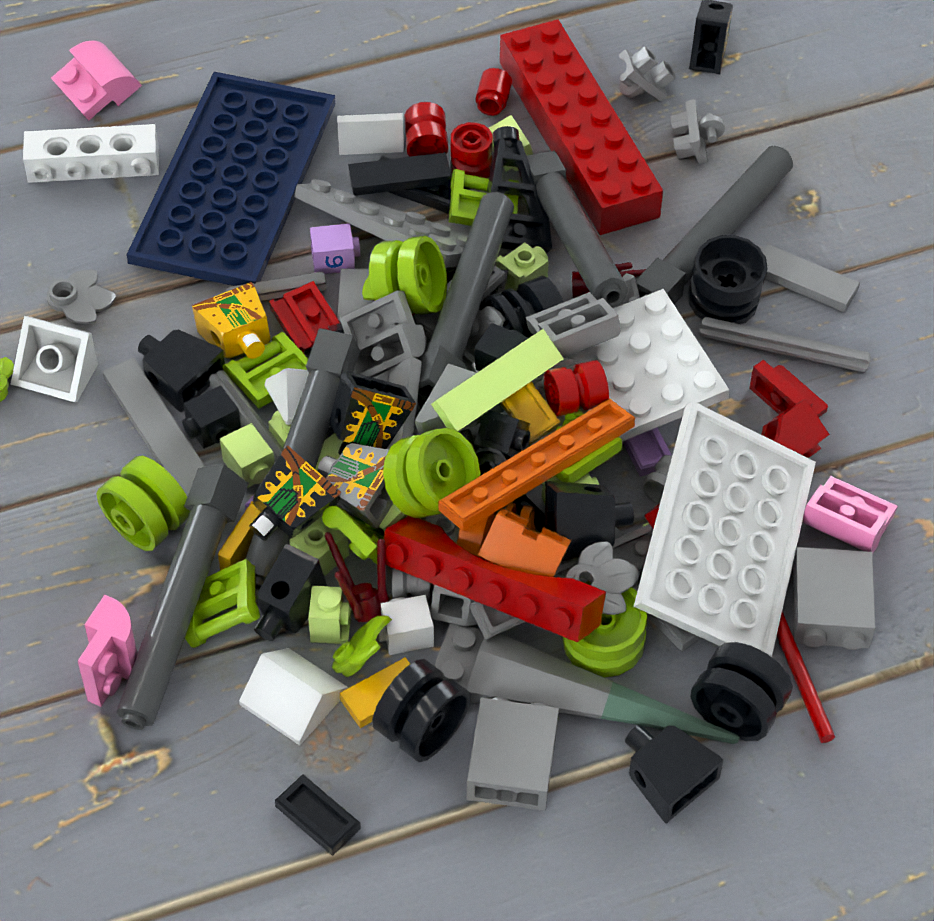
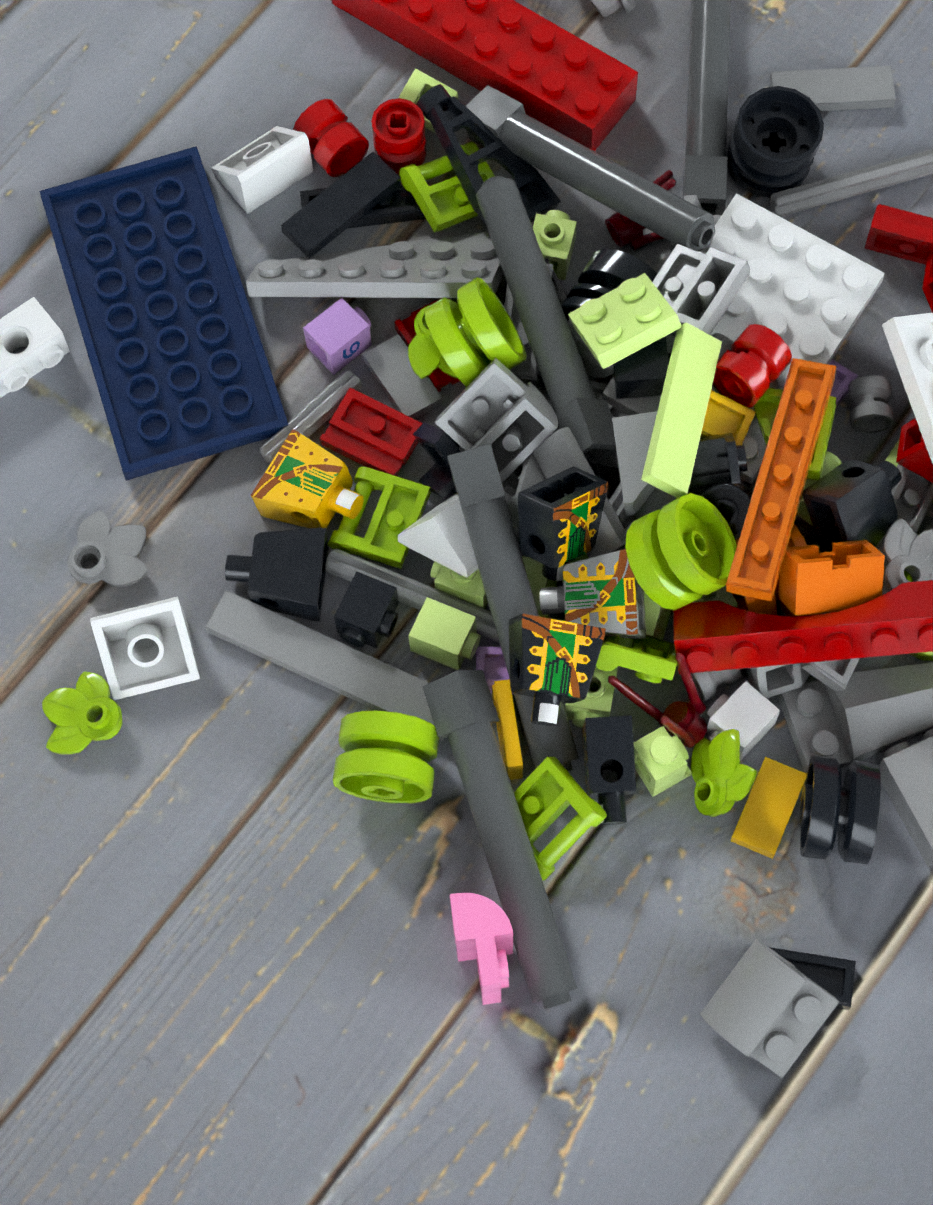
camera: 30 degrees left, 15 degrees up
white slope [239,648,348,746] -> none
red brick [475,68,512,116] -> none
none -> yellowish green plate [568,273,682,369]
none -> light grey brick [700,938,839,1078]

